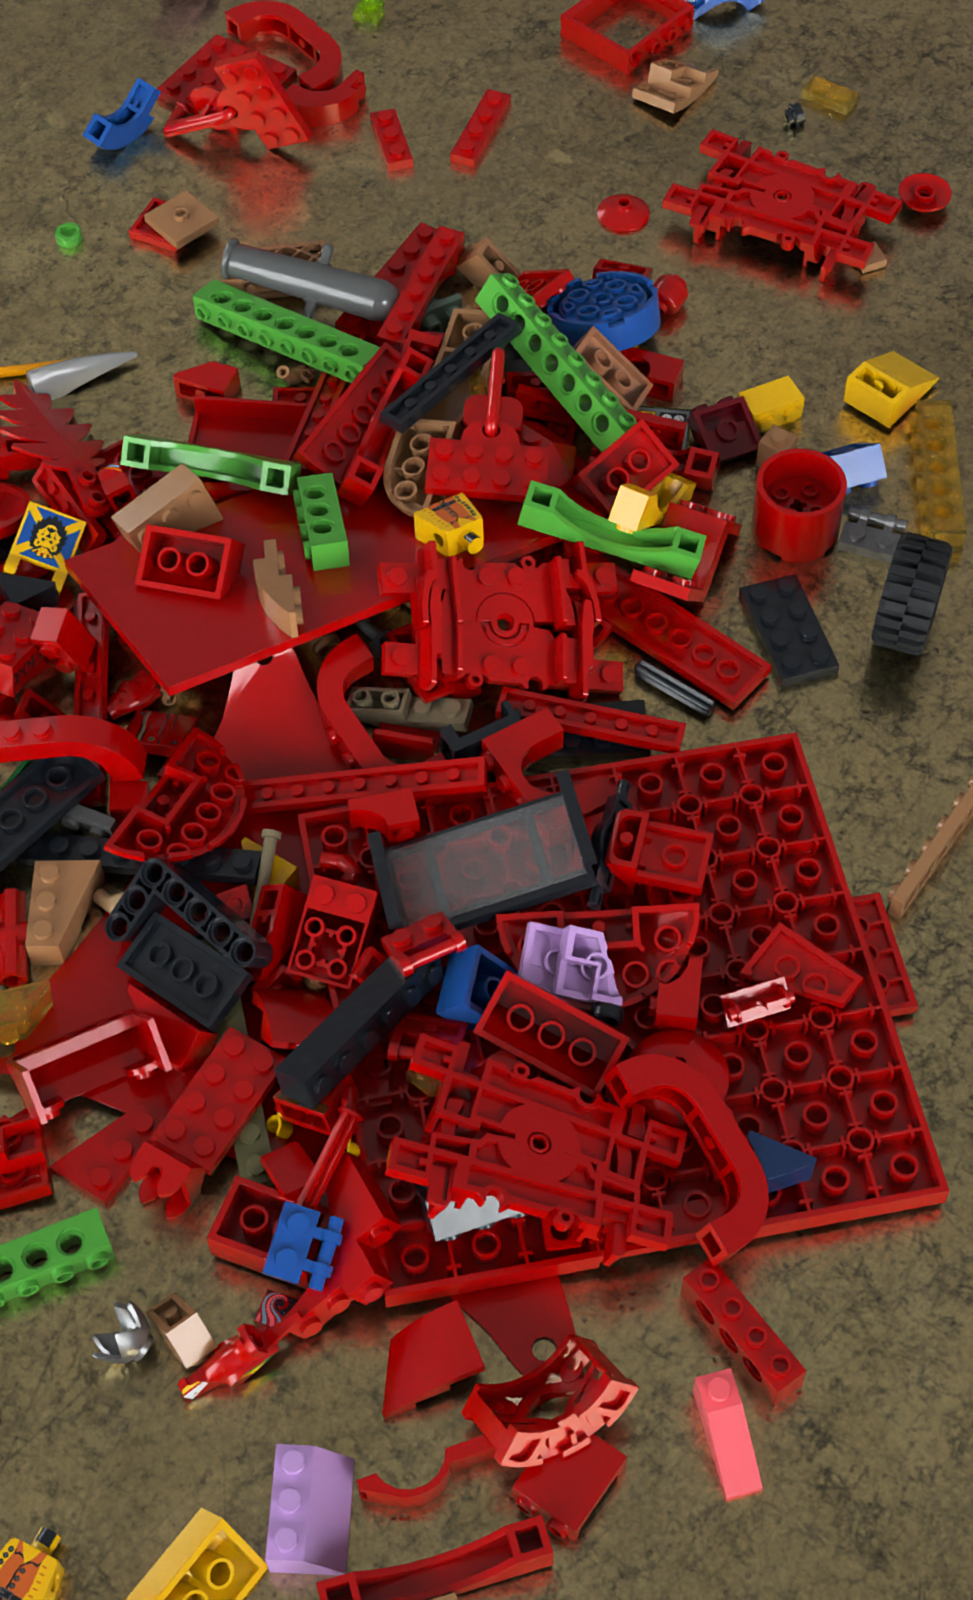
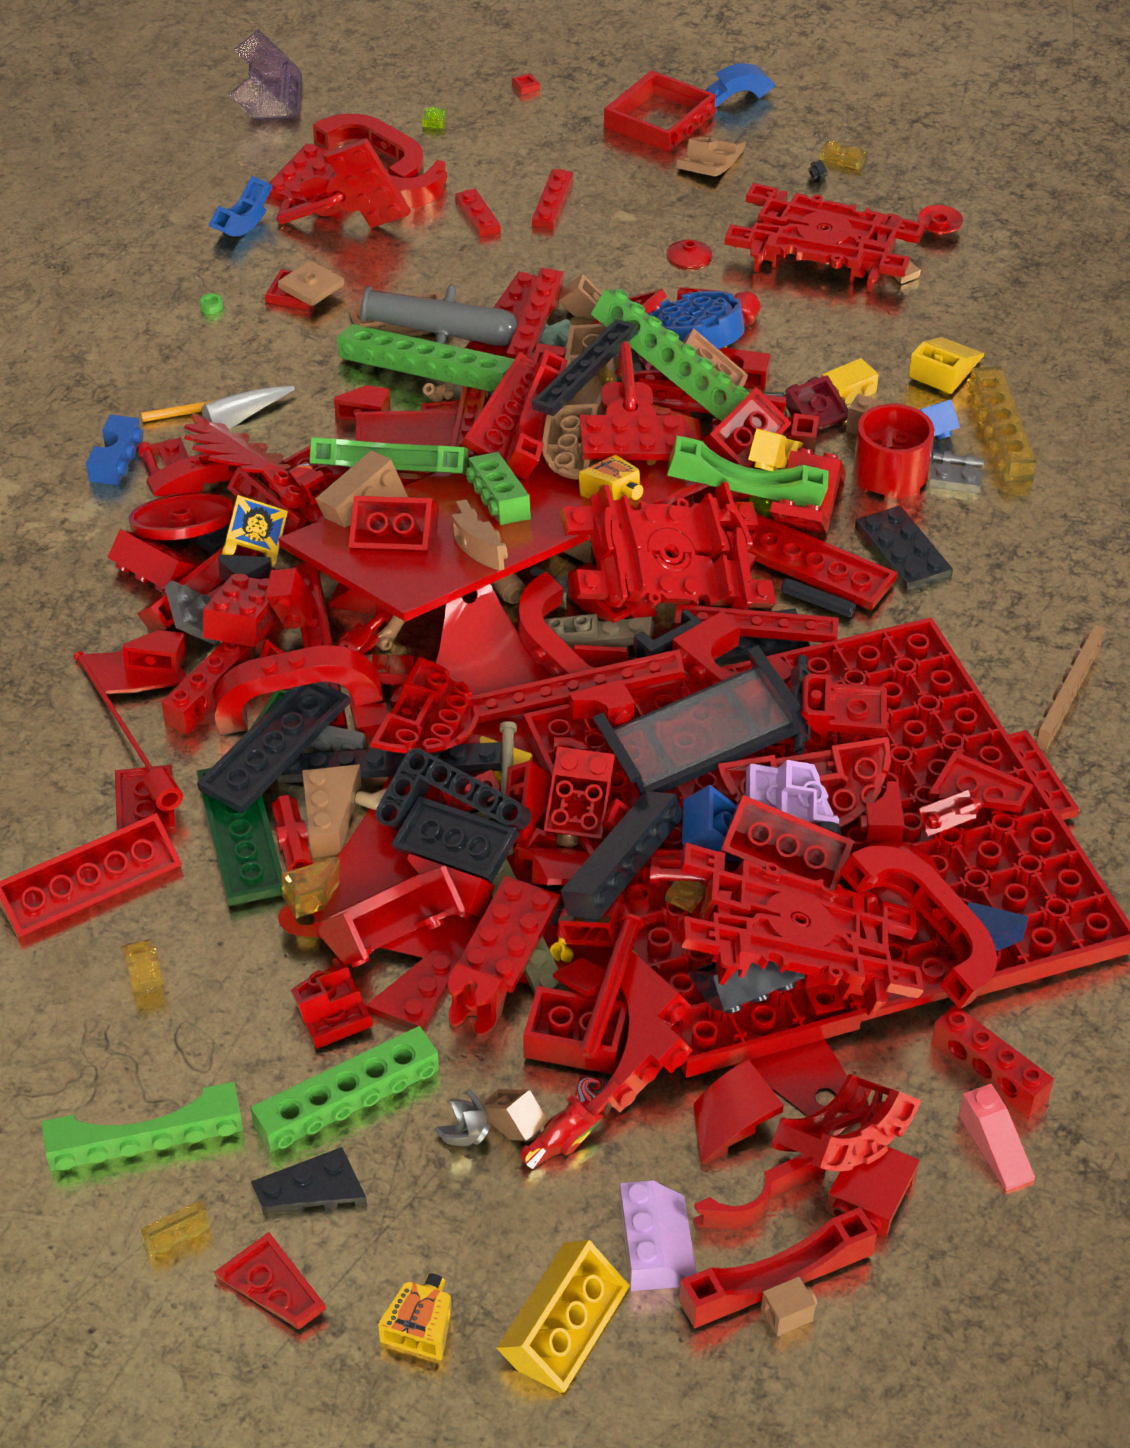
camera: 10 degrees left, 10 degrees down
blue plate [262,1201,344,1292] -> none
red plate [381,911,467,977] -> none
black tyre [871,532,953,656] -> none

